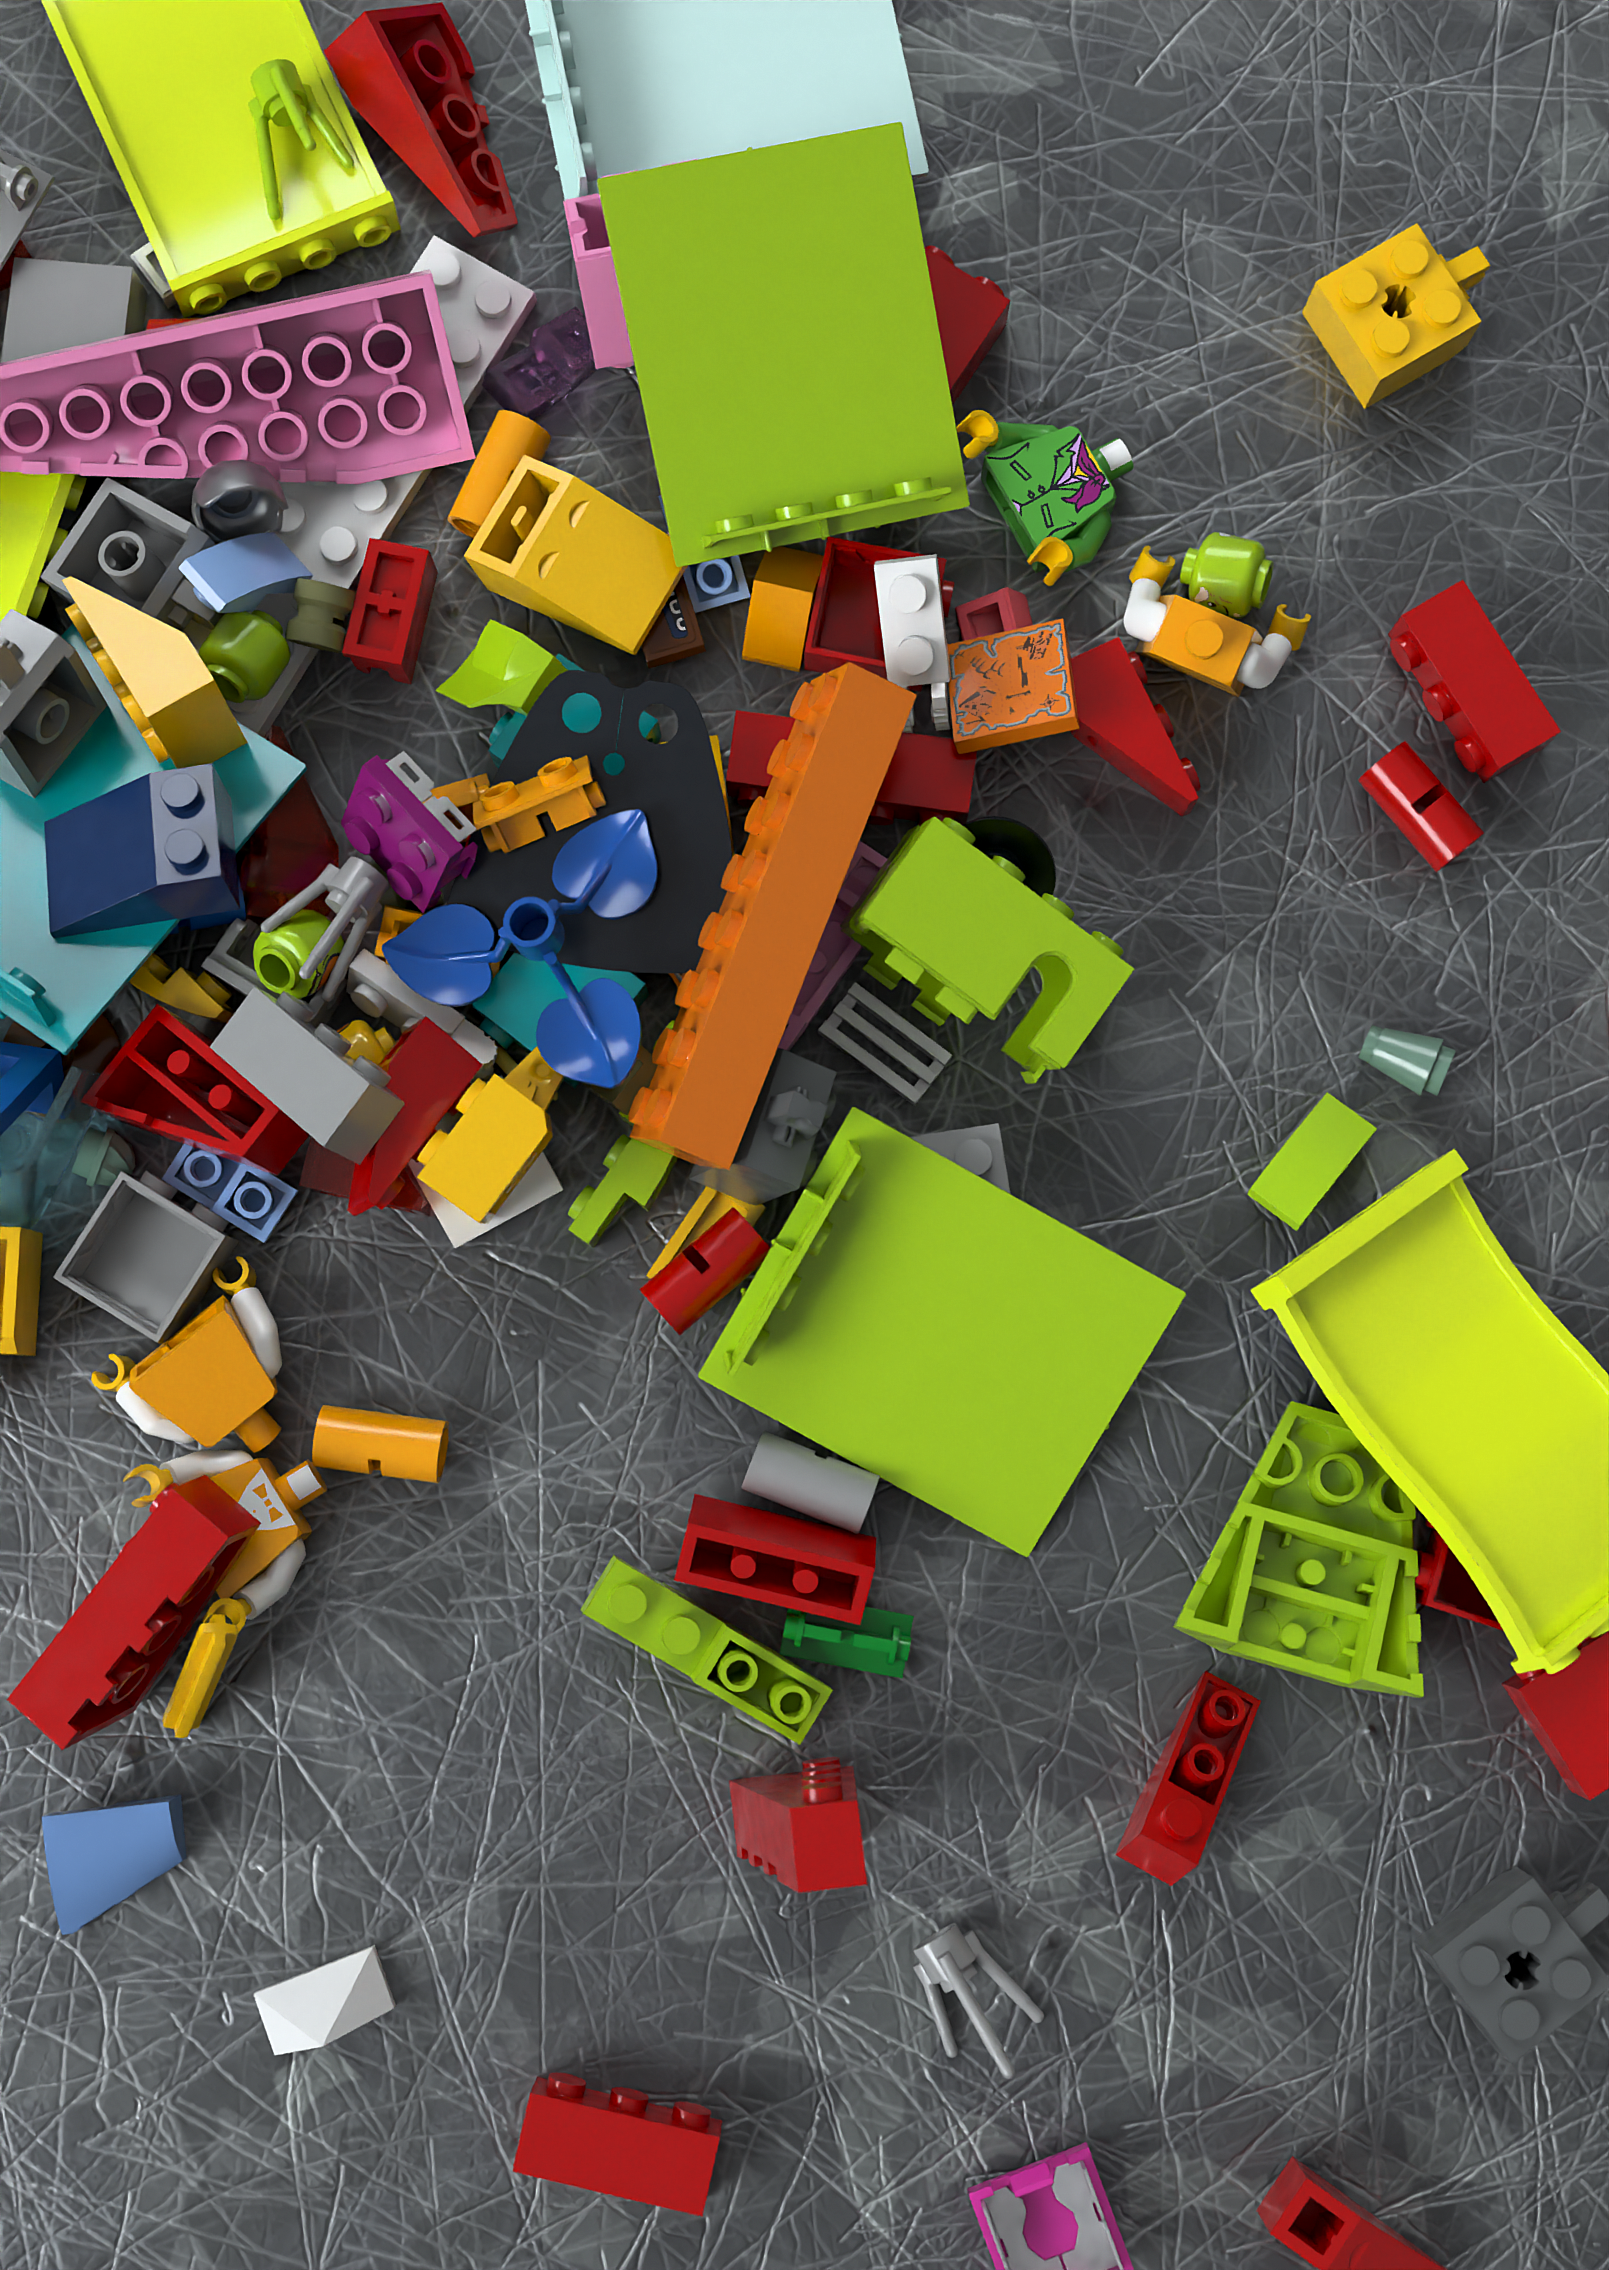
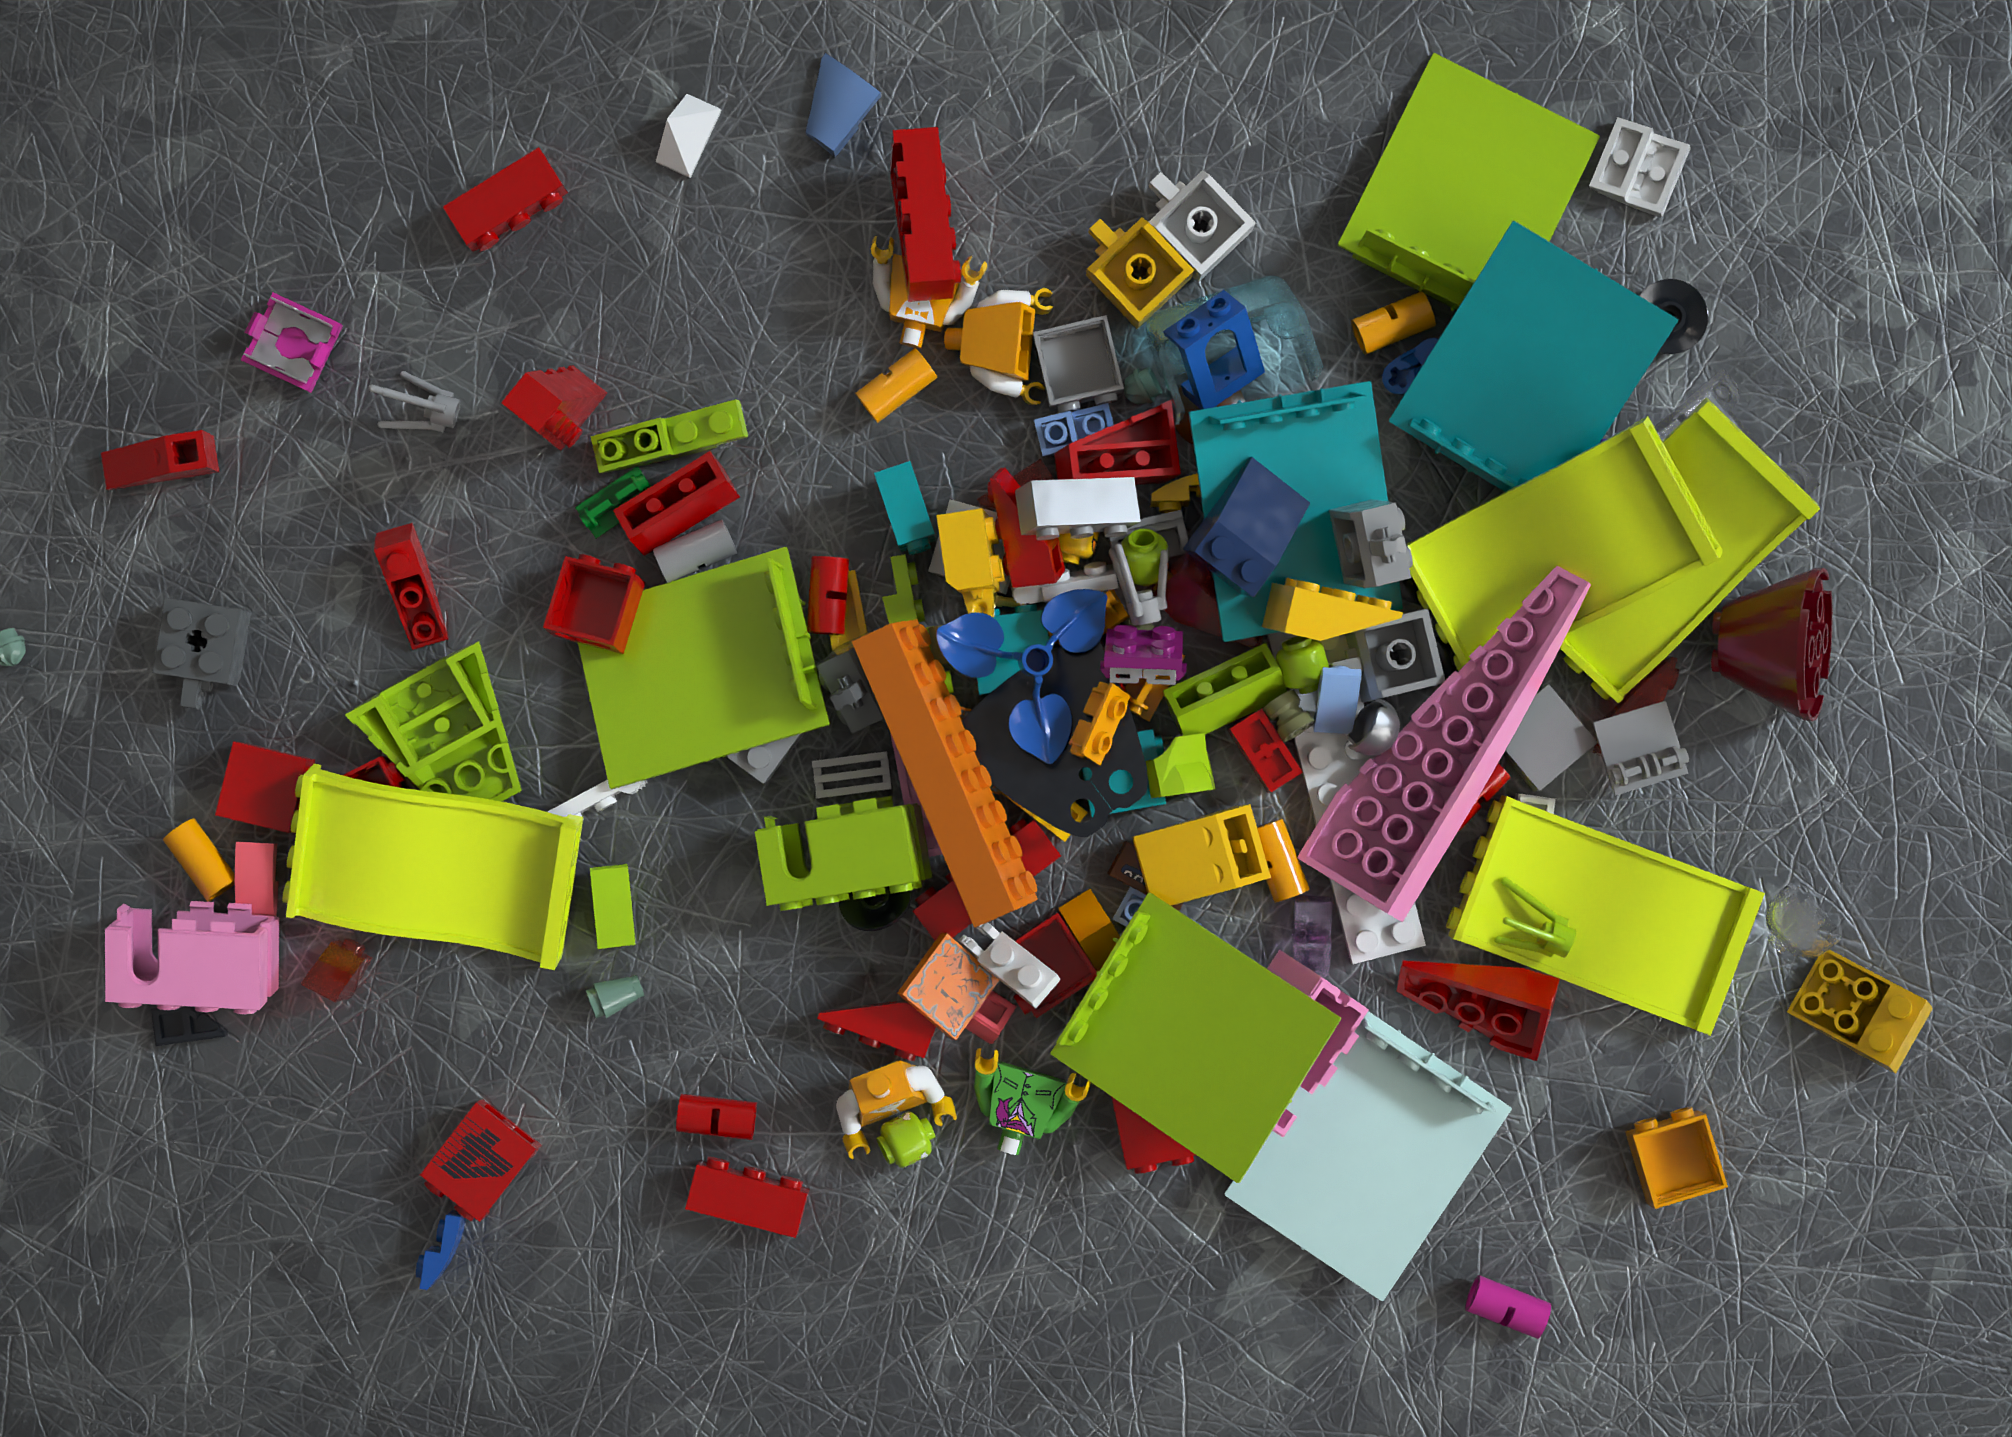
camera: 130 degrees right, 5 degrees up
yellow axle [162,1614,238,1738] -> none
yellow hinge [1302,223,1490,409] -> none
none -> red piece [543,554,645,654]
none -> white hinge [548,779,648,820]
none -> teal piece [874,461,936,555]
none -> lime brick [1163,643,1287,736]

